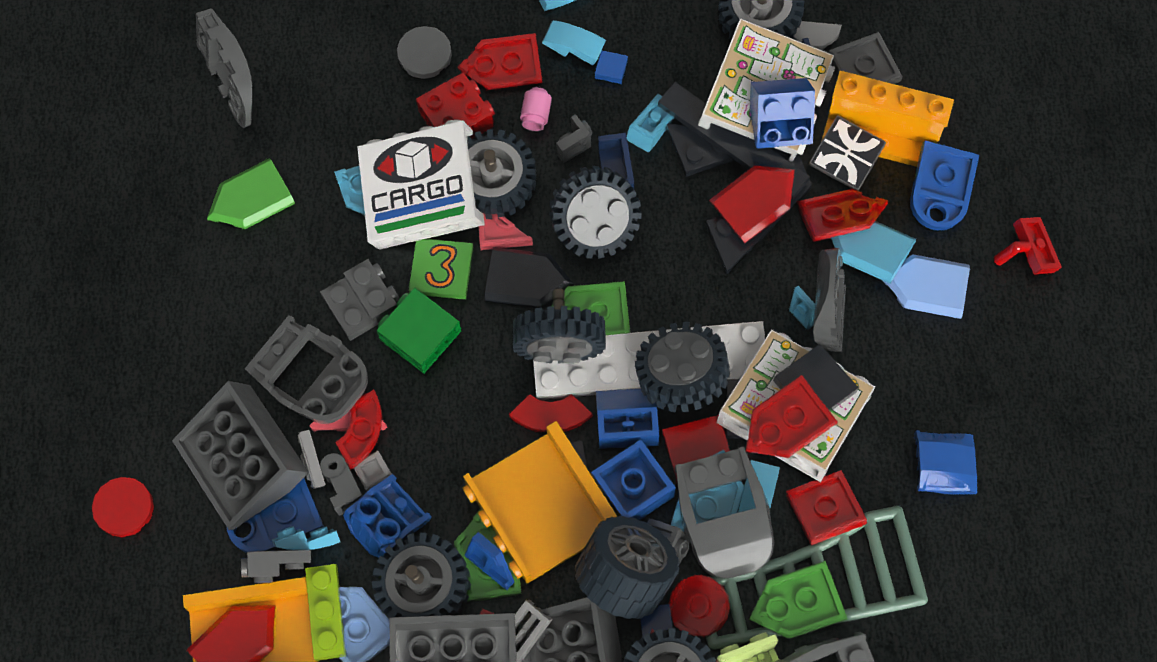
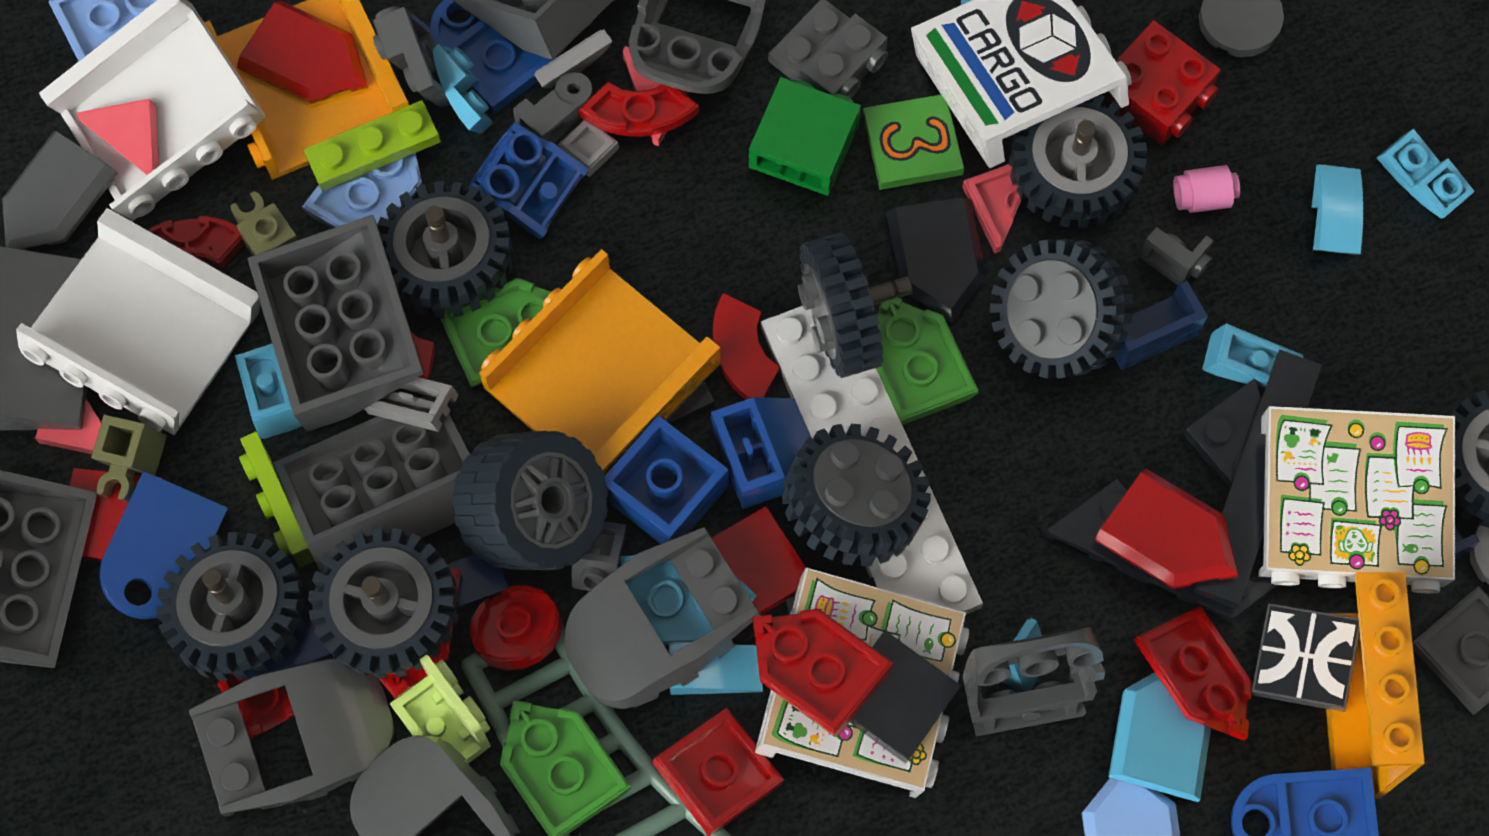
camera: 70 degrees right, 0 degrees up
red tile [458,33,542,90] -> none
blue tile [465,532,514,590] -> none
blue tile [595,50,628,84] -> none
blue slope [750,78,815,148] -> none

